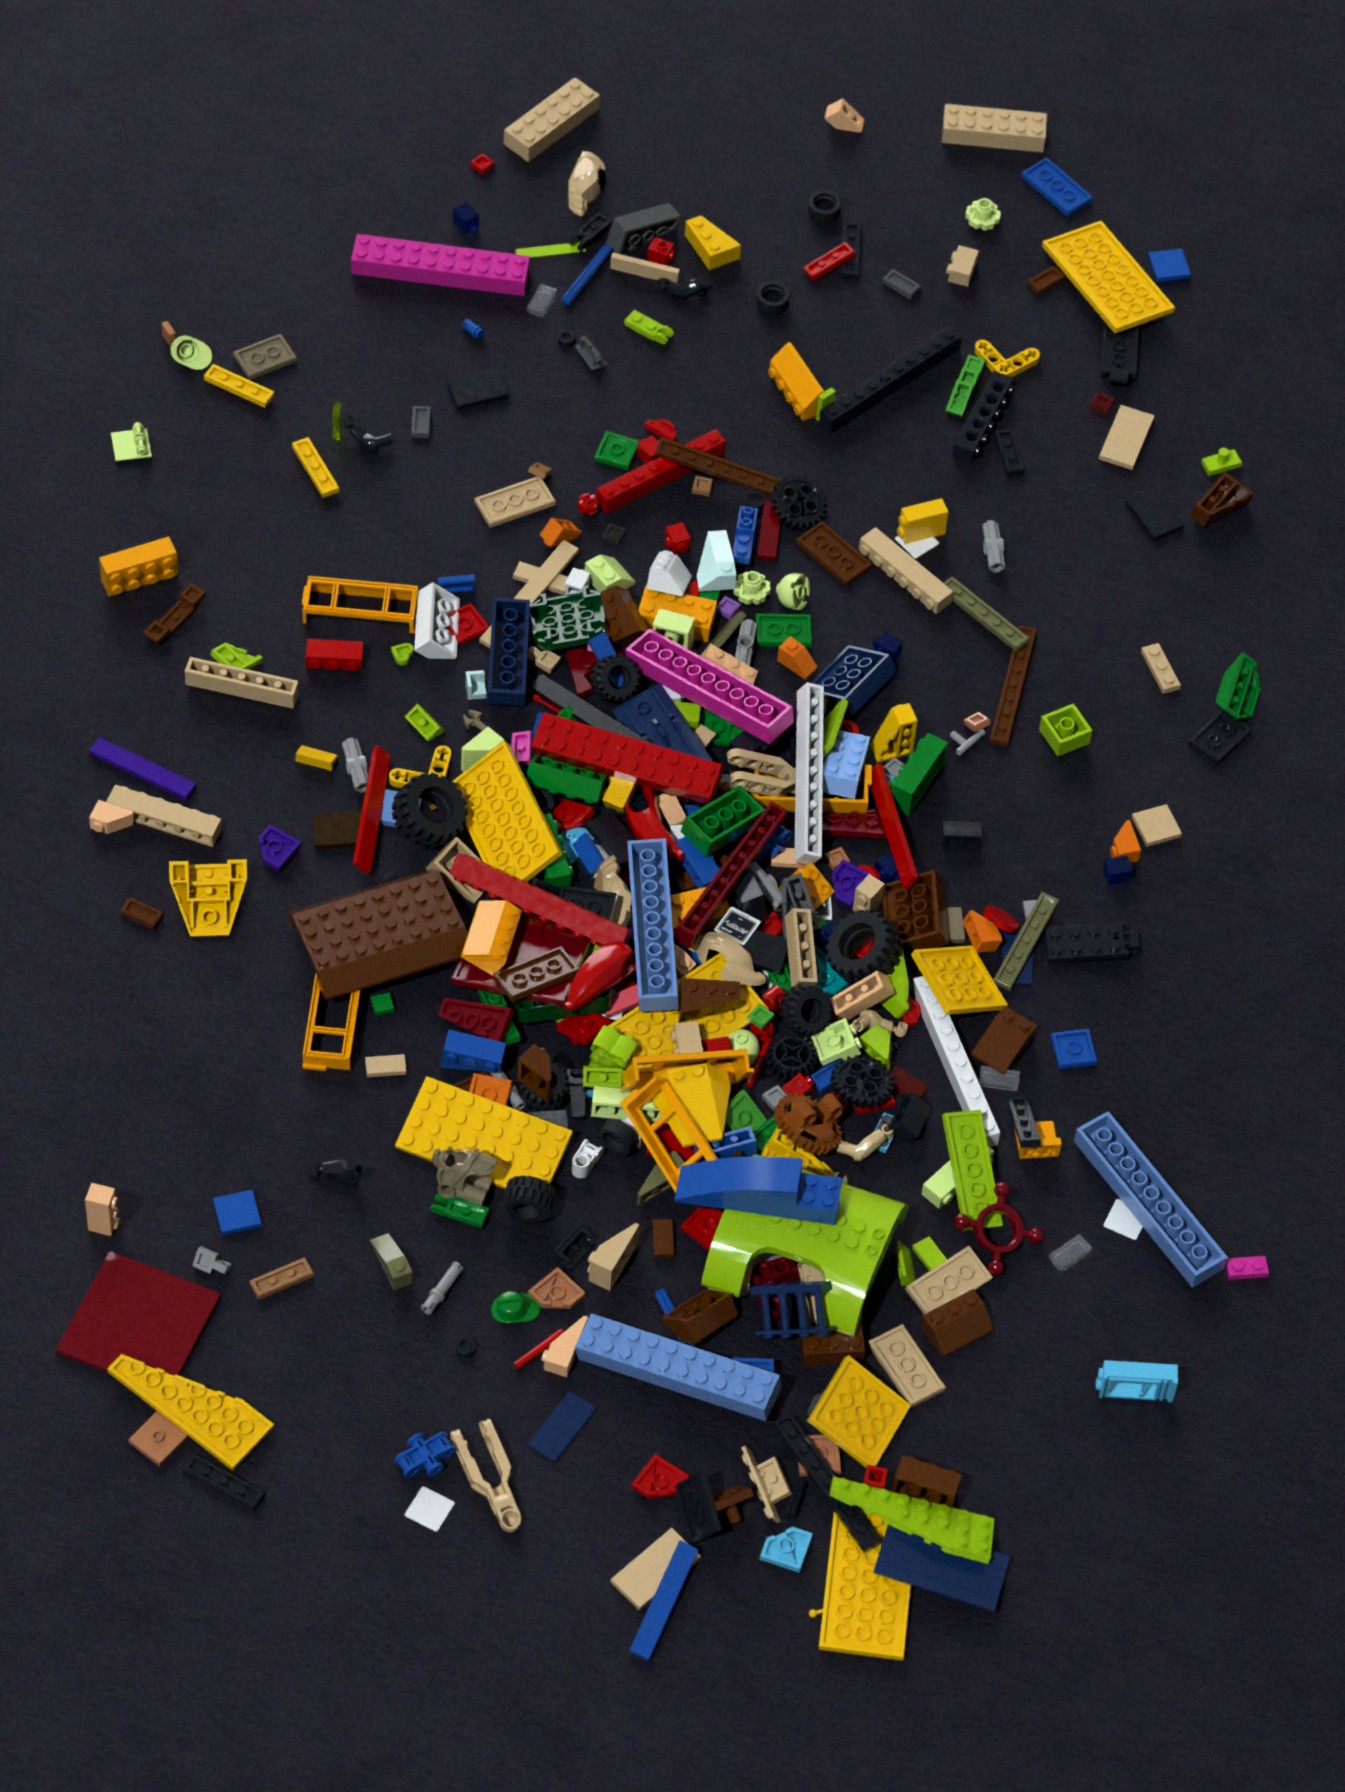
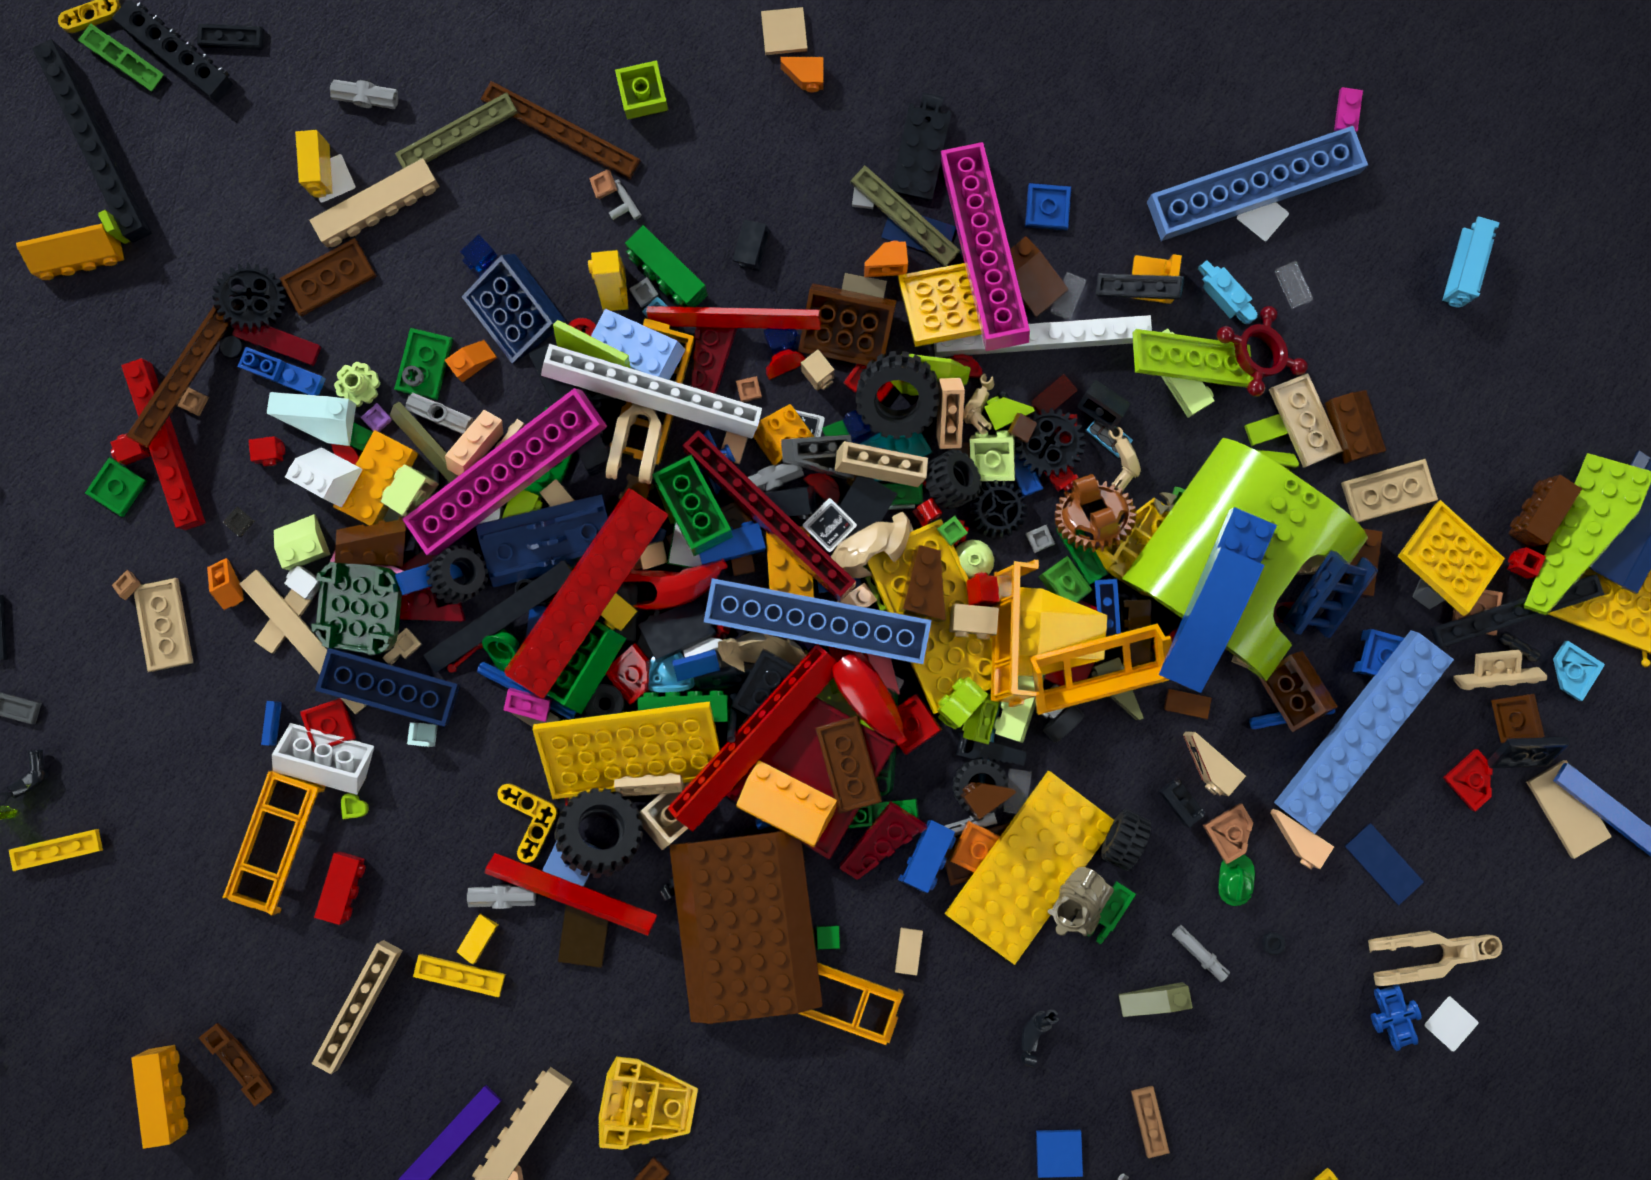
camera: 75 degrees left, 30 degrees up
lime wing [211,642,263,670] -> none
dark purple plate [259,824,301,872] -> none
lime slope [405,704,445,742] -> none
yellowish green slope [461,727,504,772] -> none
dark tan bar [463,710,488,731] -> none
red bar [513,1328,564,1369] -> none
white piece [571,1139,604,1178] -> none
red gear [577,493,599,516] -> none
red tile [644,419,676,441] -> none
red bar [745,1037,773,1087] -> none
yellowish green cylinder [776,573,810,610] -> none
red bracket [782,1072,816,1096] -> none
dark purple plate [832,859,871,908] -> none
red tile [983,905,1019,933] -> none
clear blue brick [1103,855,1133,885] -> none
none -> dark grey bush [402,366,424,387]
none -> yellow plate [413,954,506,997]
none -> tan plate [614,773,684,796]
none -> dark pink brick [941,142,1030,351]
none -> reddish brown tile [1008,413,1037,443]
none -> medium azure hinge [1198,260,1258,325]

